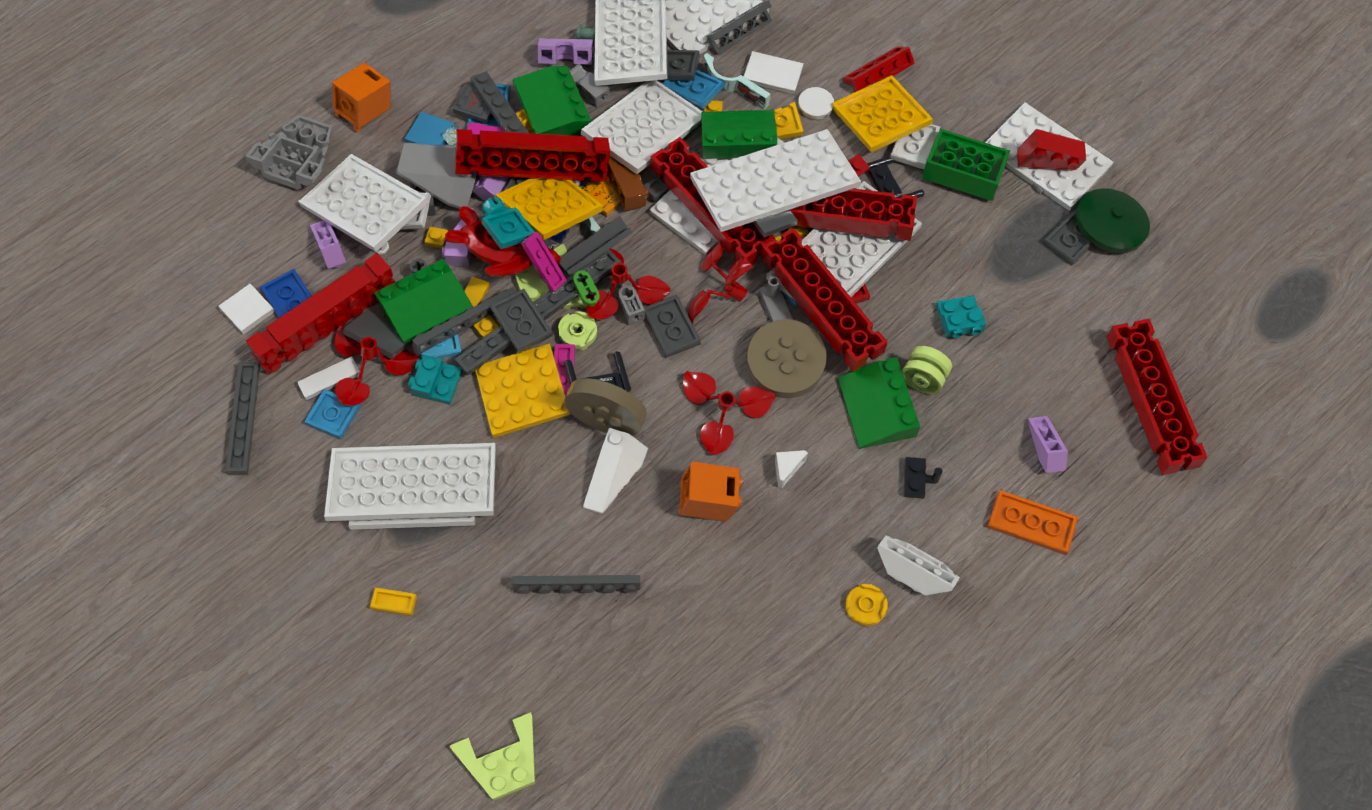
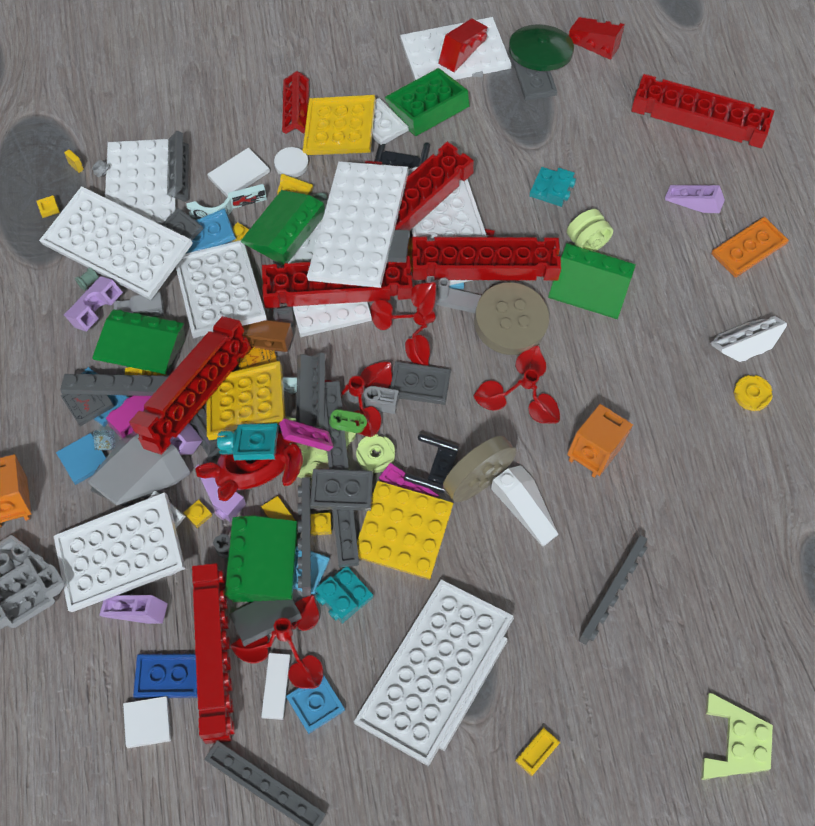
camera: 55 degrees left, 0 degrees up
white slope [775,450,808,489] -> none
black plate [904,457,943,499] -> none
none -> red wedge [569,17,625,60]

